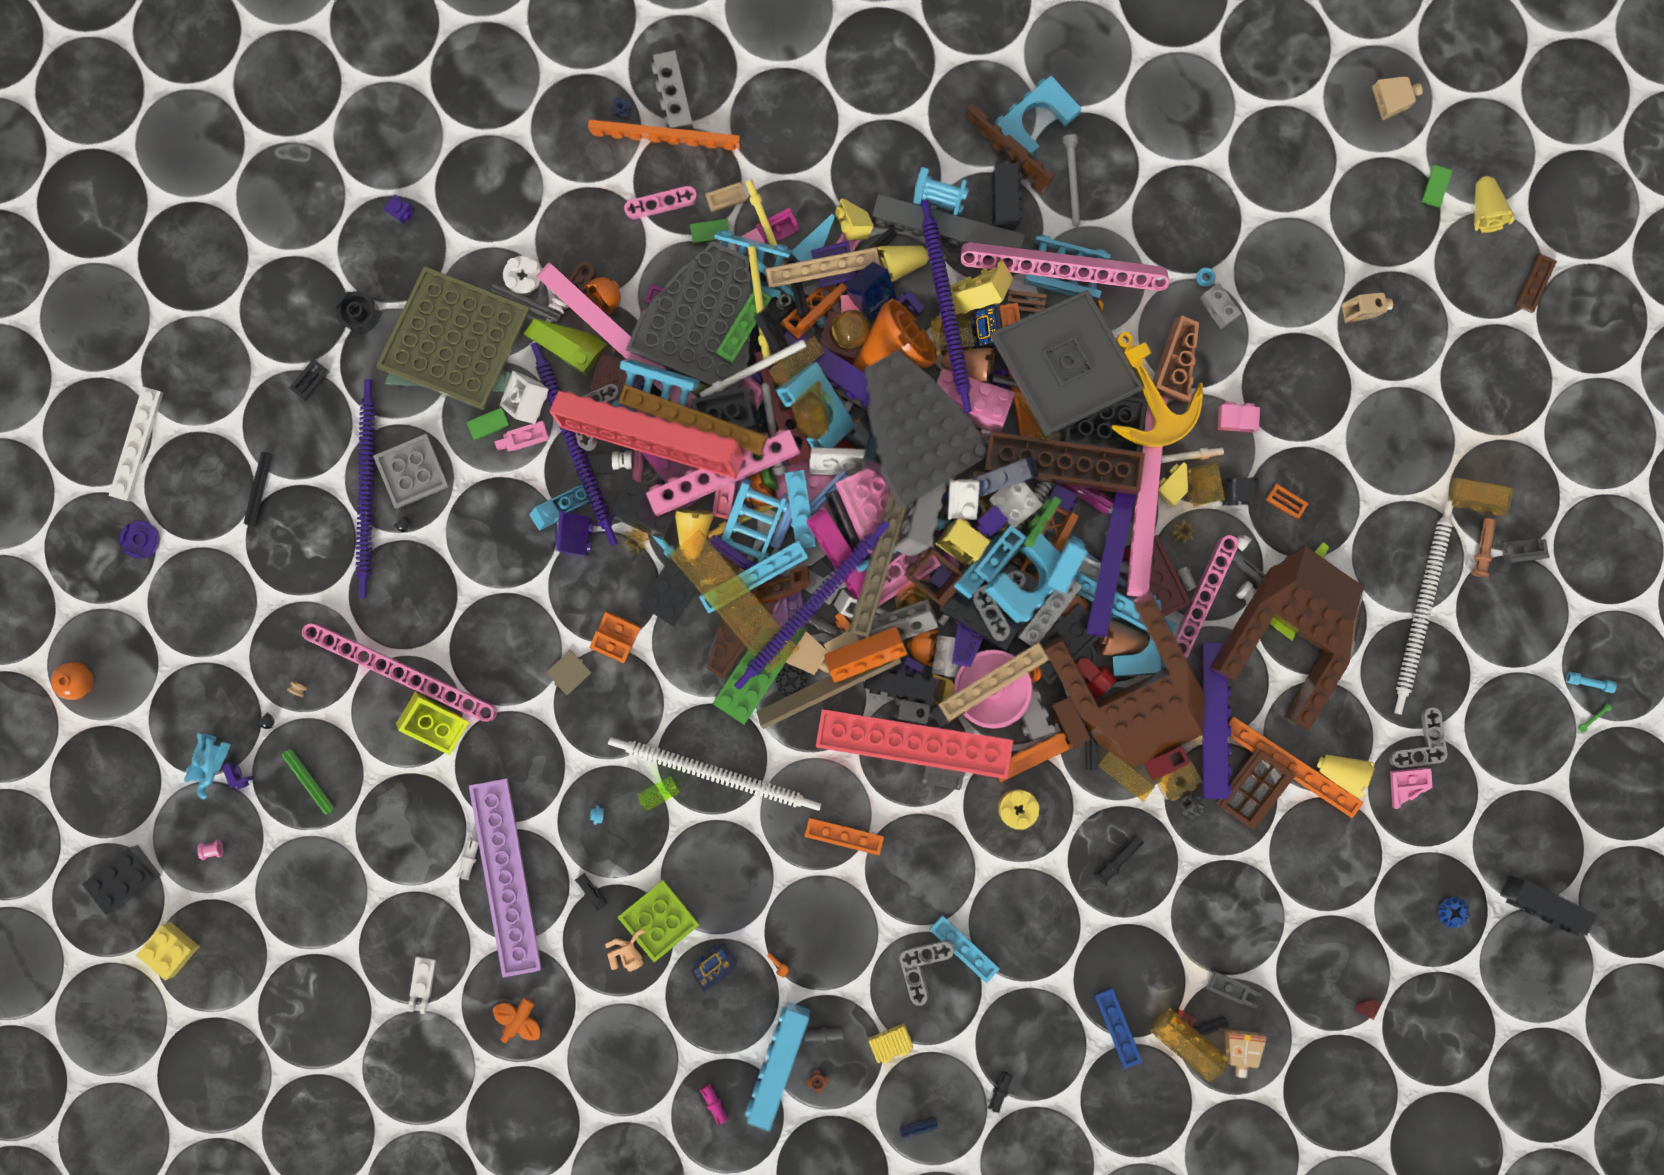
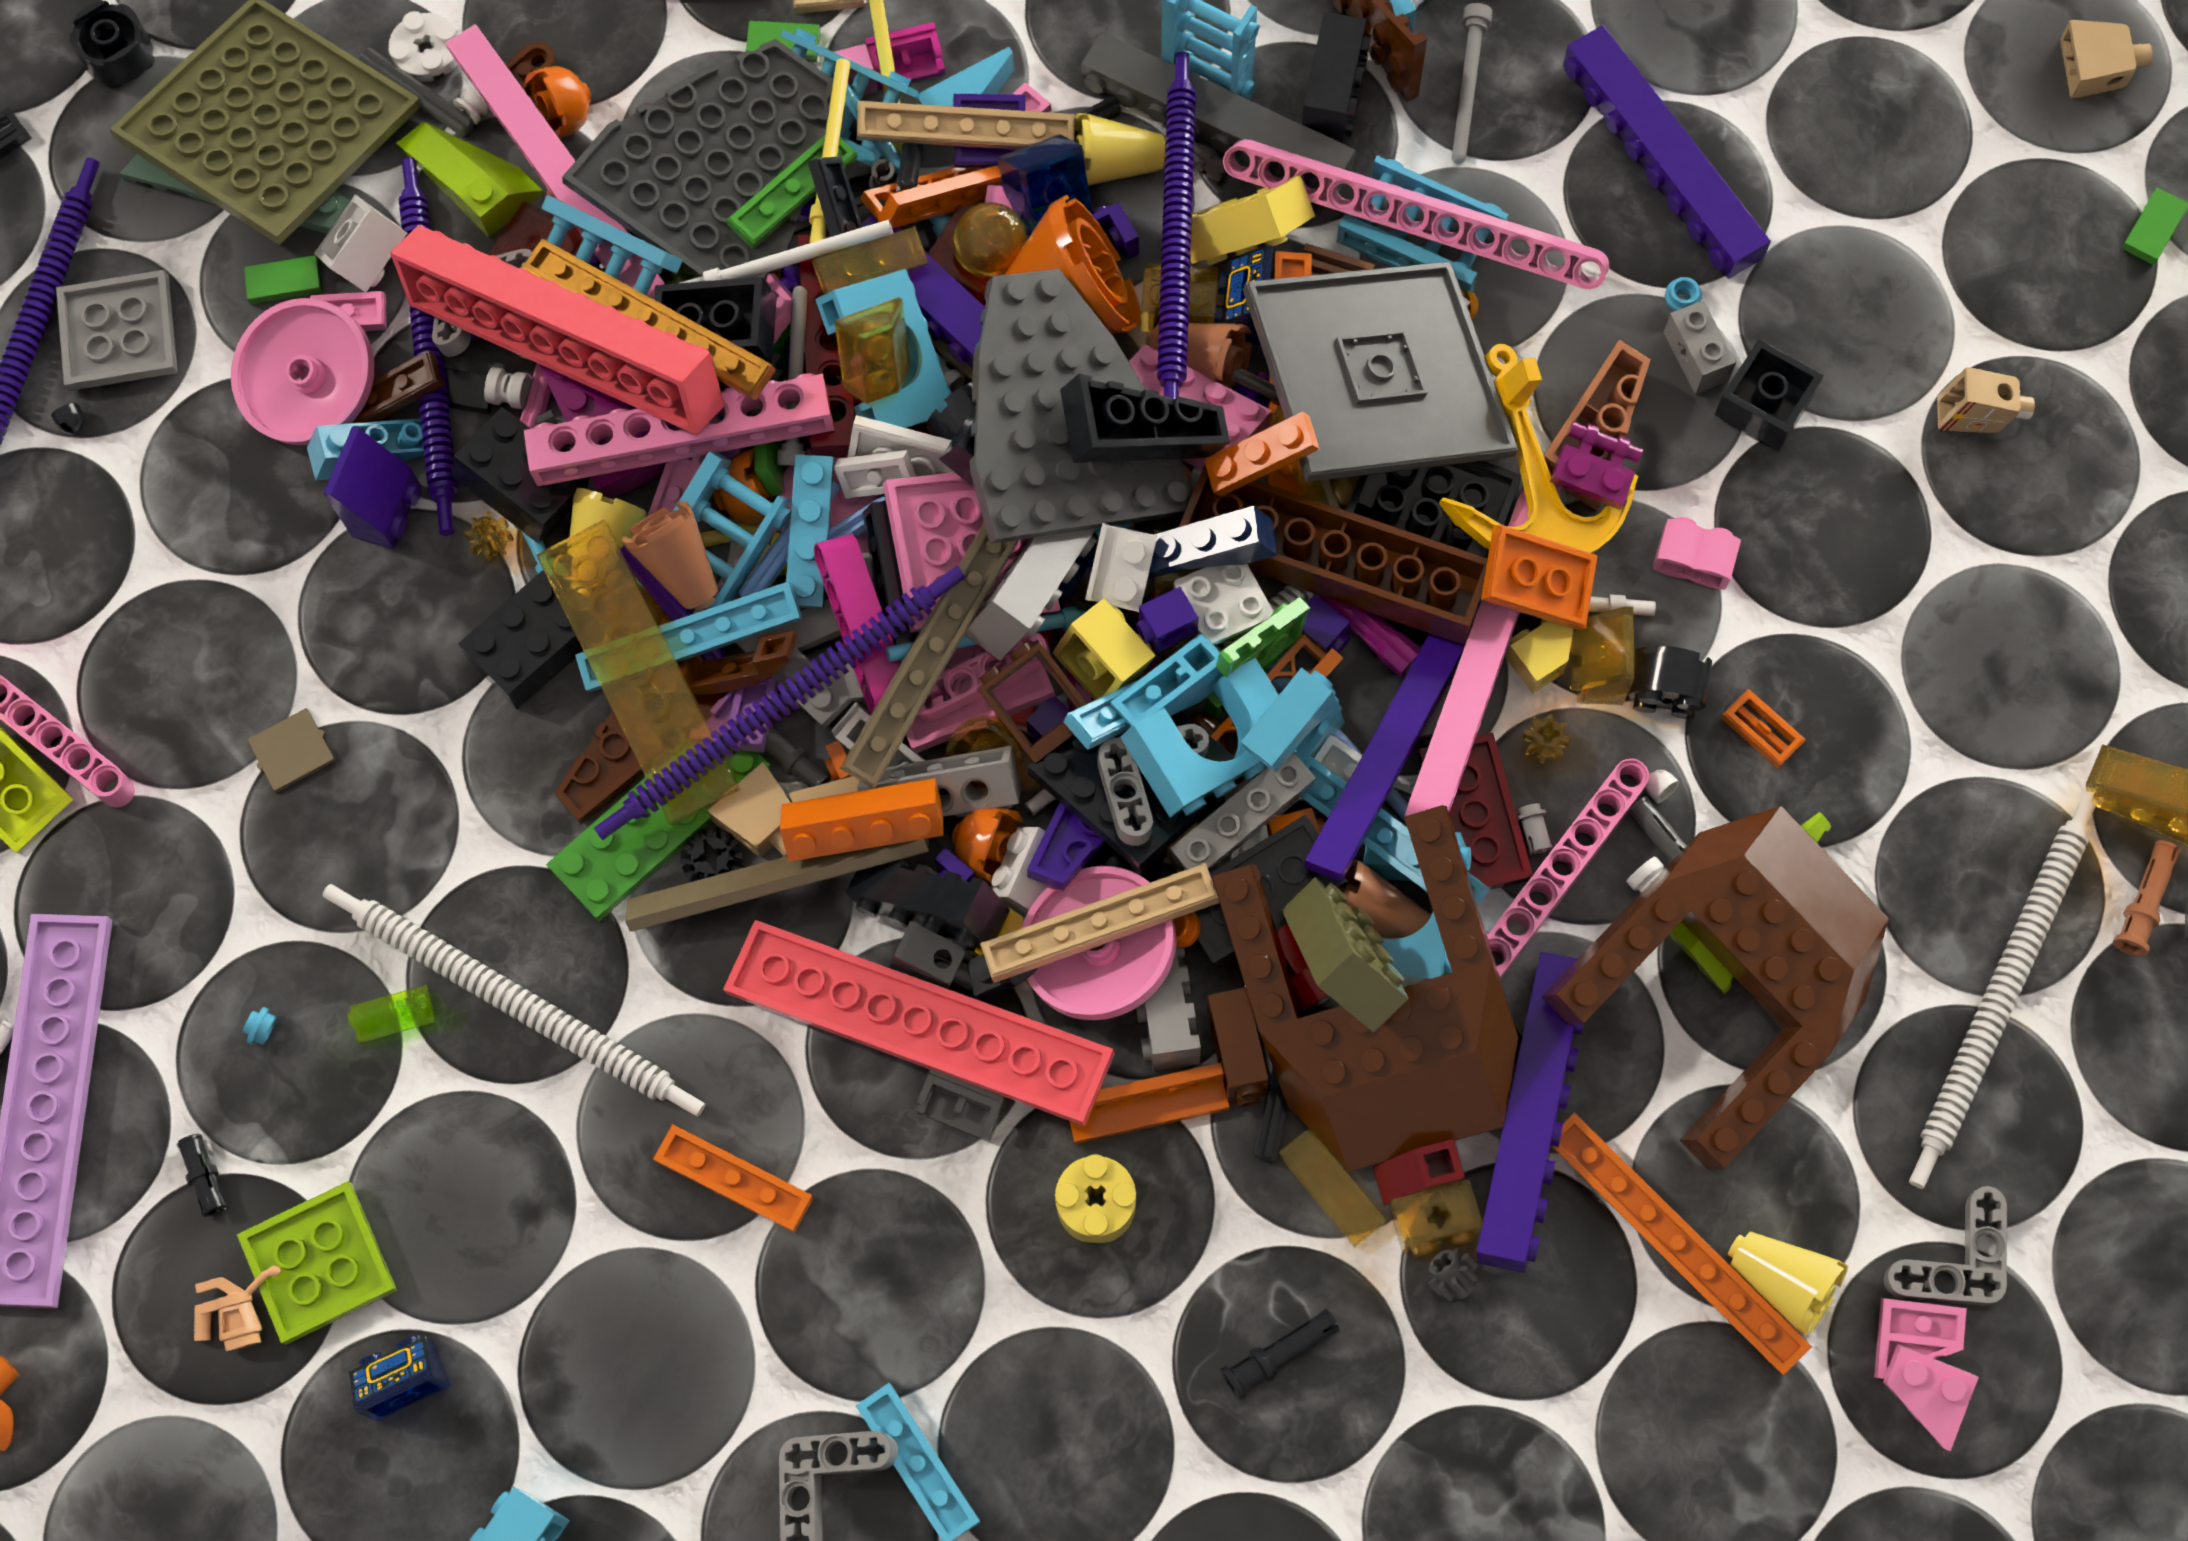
camera: 15 degrees right, 15 degrees down
orange slope [589,611,641,663] -> none
orange hand [767,953,789,978] -> none
light yellow slope [835,199,873,240] -> none
reddish brown piece [1215,747,1296,830] -> none
none -> bright pink dish [231,298,374,445]
none -> reddish brown tile [352,350,444,423]
none -> nougat cone [622,501,718,611]
none -> white plate [834,450,917,499]
none -> black wedge [1060,373,1230,463]
none -> orange plate [1204,411,1319,497]
none -> olive brick [1282,877,1409,1033]
none -> orange tile [1481,524,1598,630]
none -> magenta plate [1550,421,1643,510]
none -> dark purple brick [1563,25,1771,279]
none -> black brick [1714,339,1824,451]
none -> bright pink wing [1883,1344,1979,1452]

